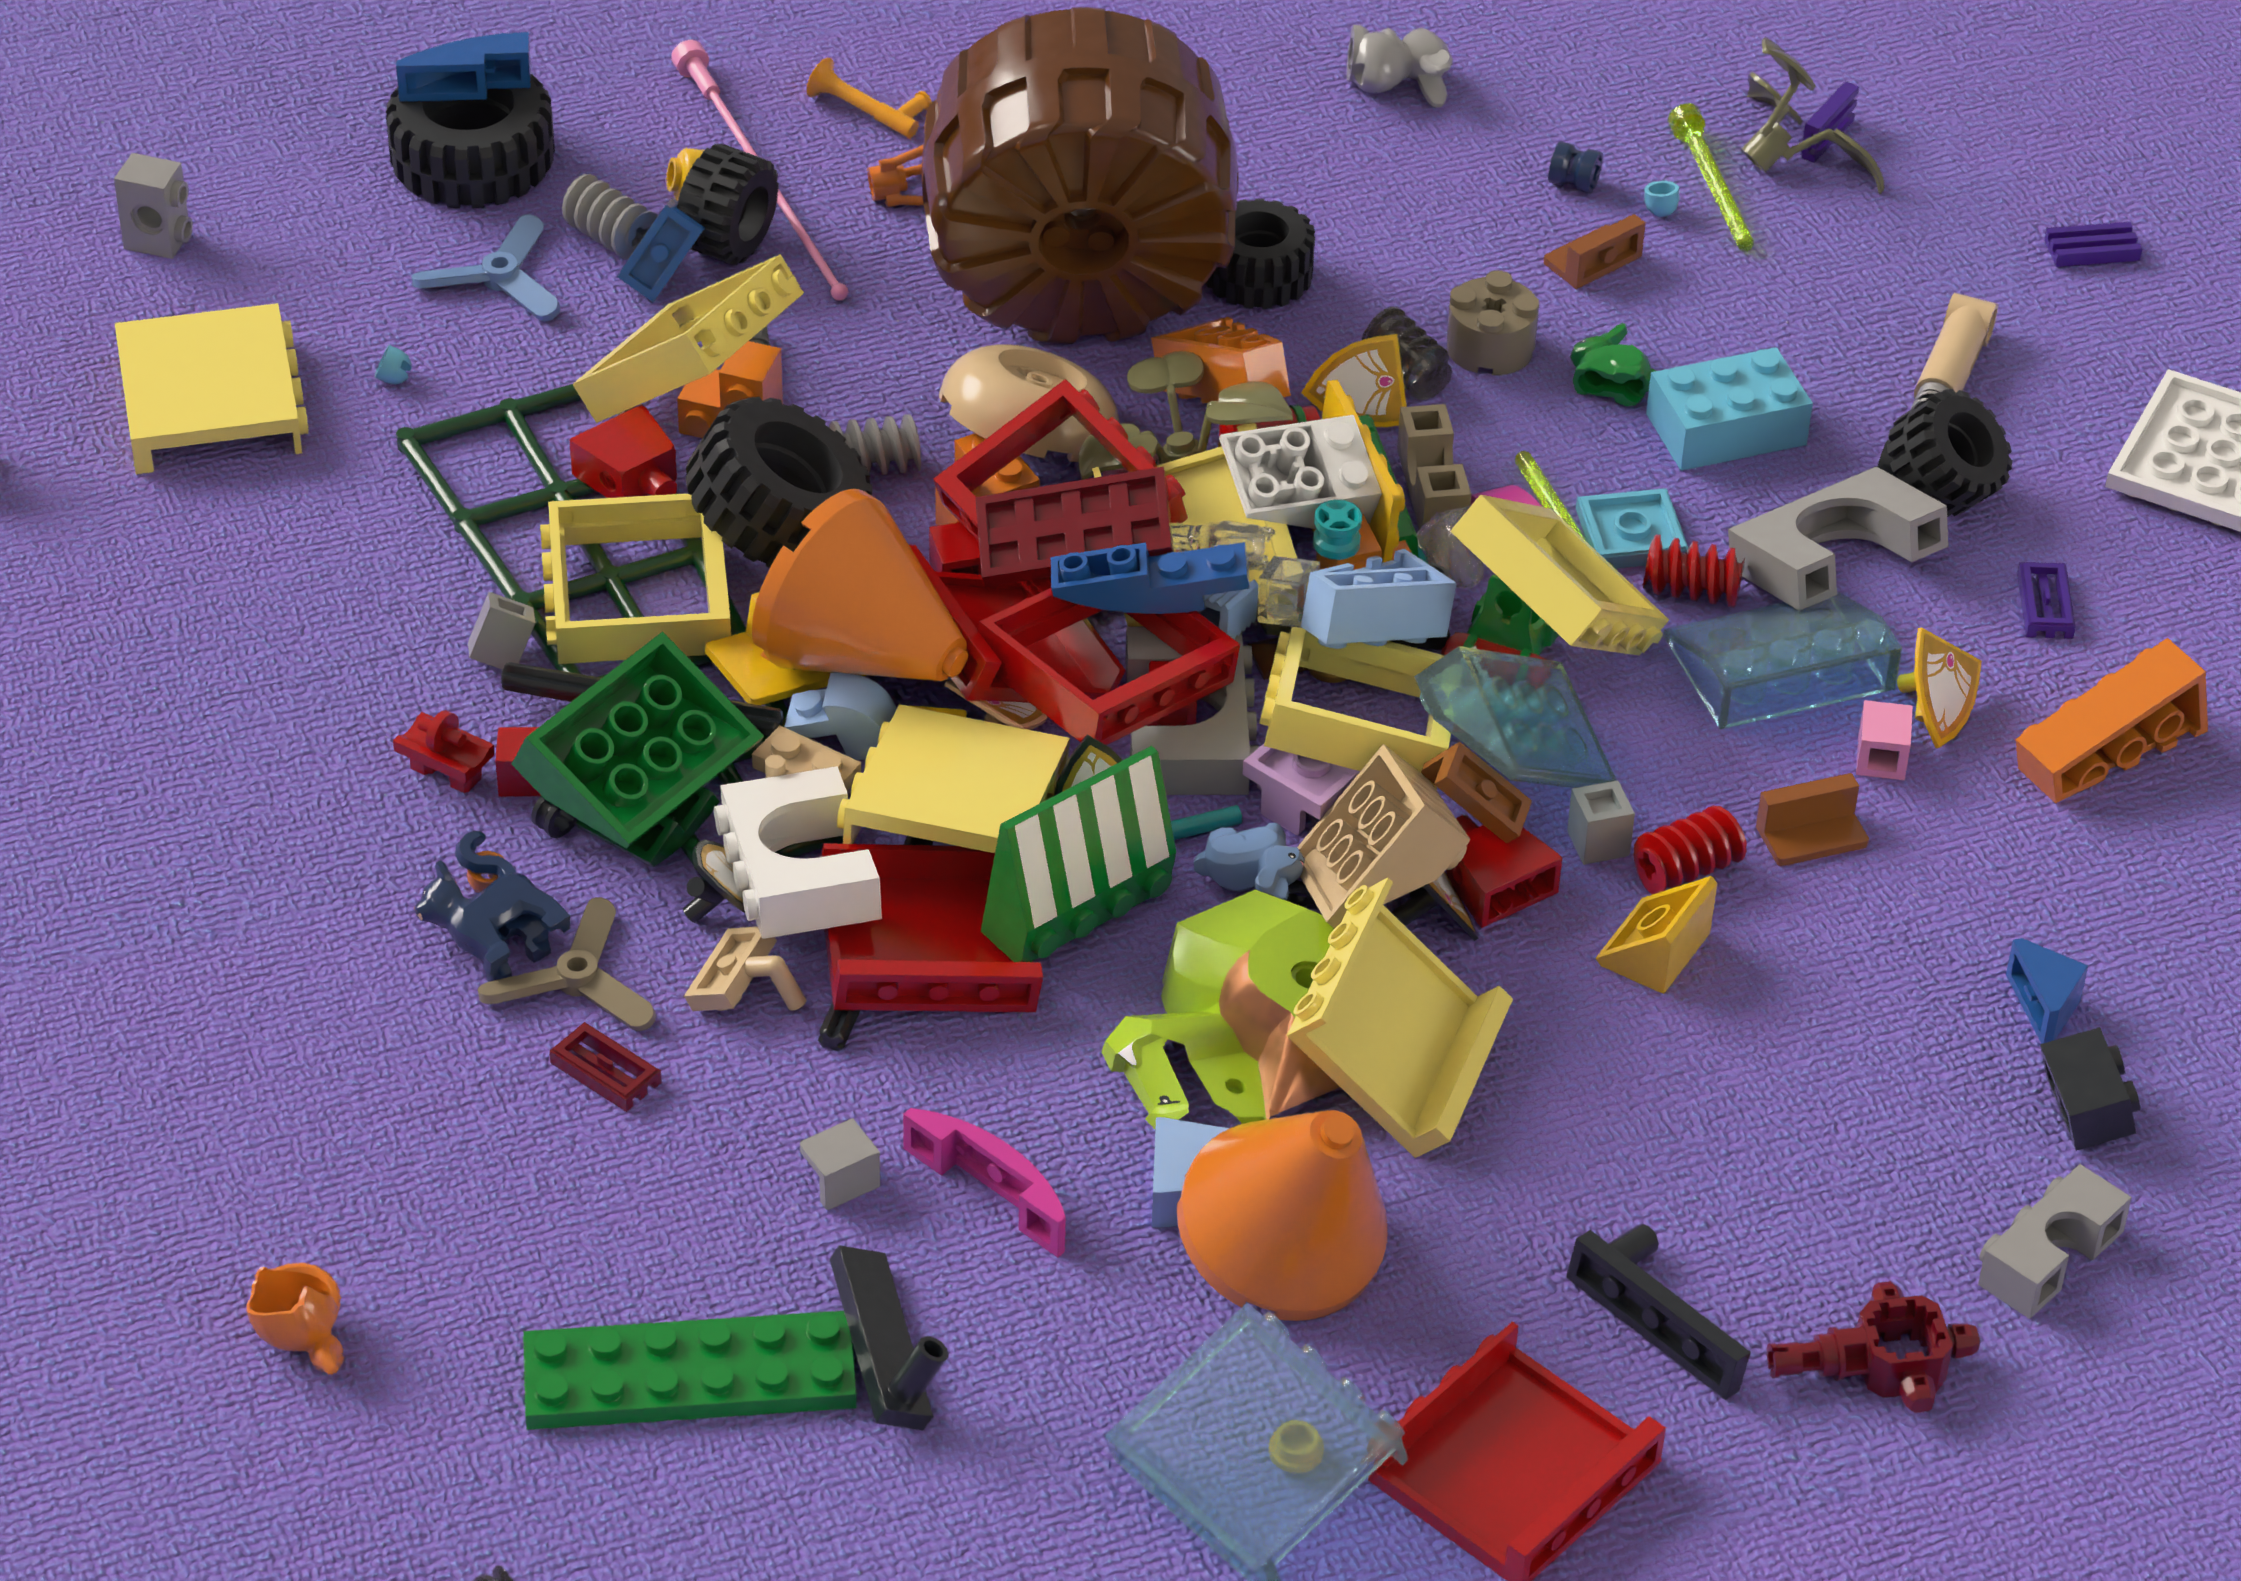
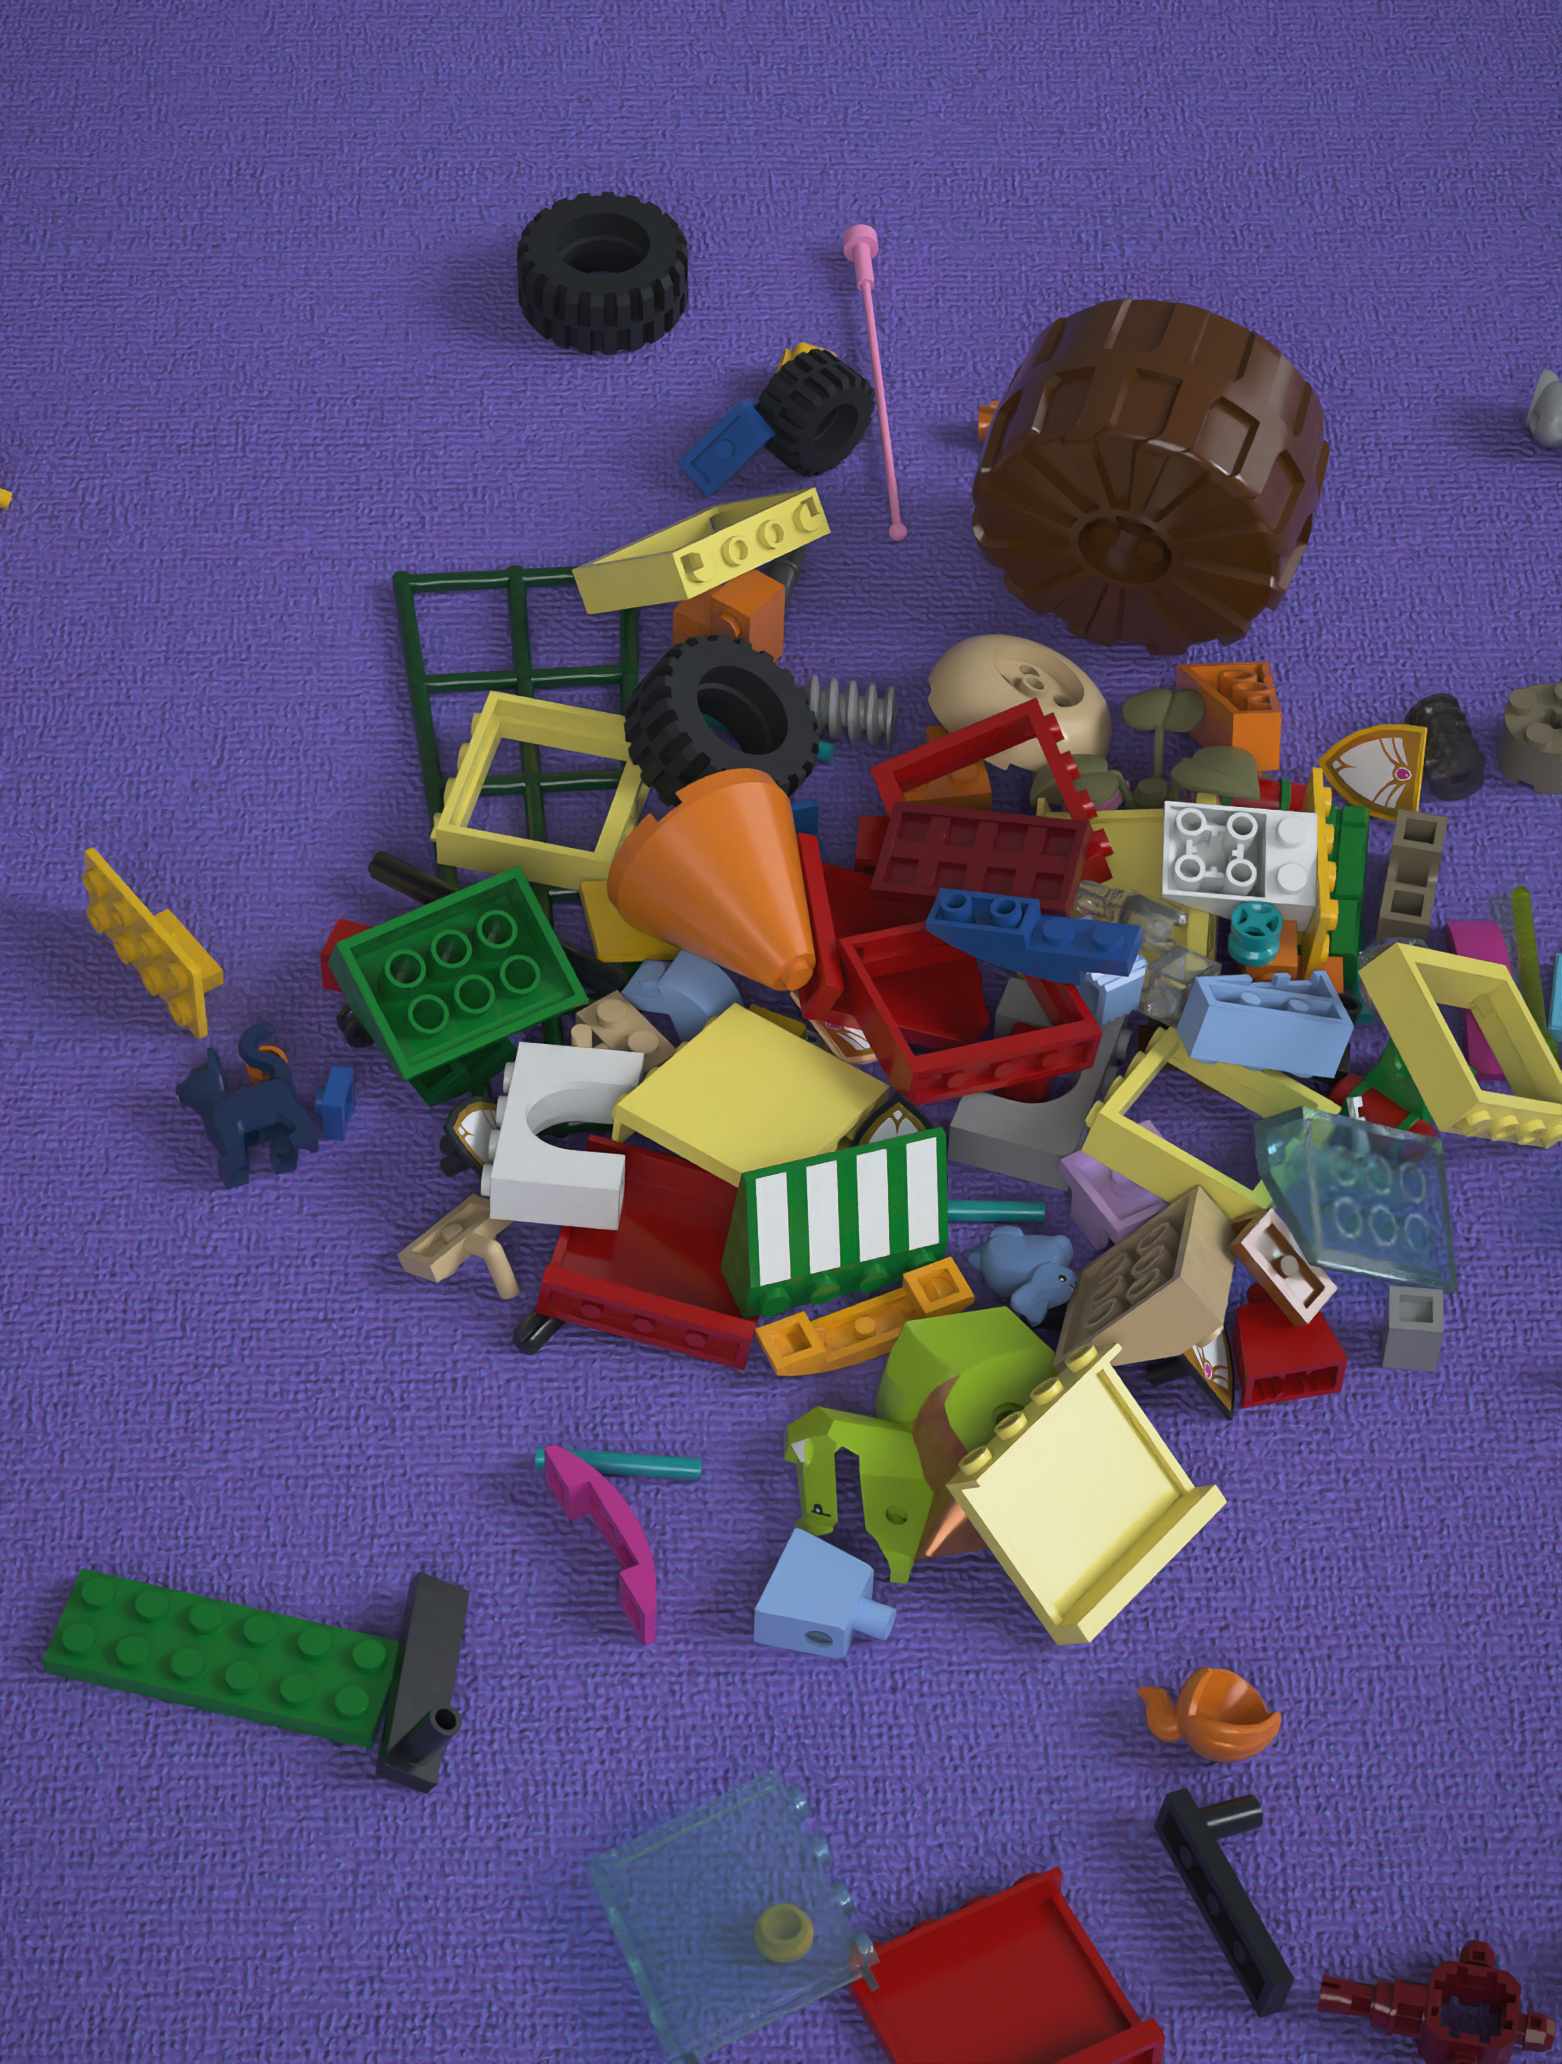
camera: 20 degrees right, 5 degrees up
light grey brick [114,153,193,259] -> none
light yellow panel [115,303,309,474] -> none
medium azure hinge [374,345,412,385] -> none
red hips [393,710,495,793] -> none
blue slope [396,32,531,101] -> none
medium blue piece [411,214,561,321] -> none
light grey panel [468,592,535,670] -> none
dark tan piece [478,897,656,1031] -> none
dark red tile [549,1022,662,1112] -> none
light grey piece [562,174,658,259] -> none
red torso [569,404,677,498] -> none
light grey panel [800,1118,880,1210] -> none
light orange piece [806,57,932,139] -> none
orange cone [1177,1110,1388,1321] -> none
black tyre [1205,198,1315,309] -> none
yellow slope [1595,876,1717,994] -> none
red piece [1633,805,1747,895] -> none
none -> yellow bracket [82,847,224,1040]
none -> blue plate [314,1065,355,1141]
none -> teal bar [535,1447,702,1480]
none -> light orange slope [755,1256,974,1376]
none -> orange hair [1137,1666,1281,1763]

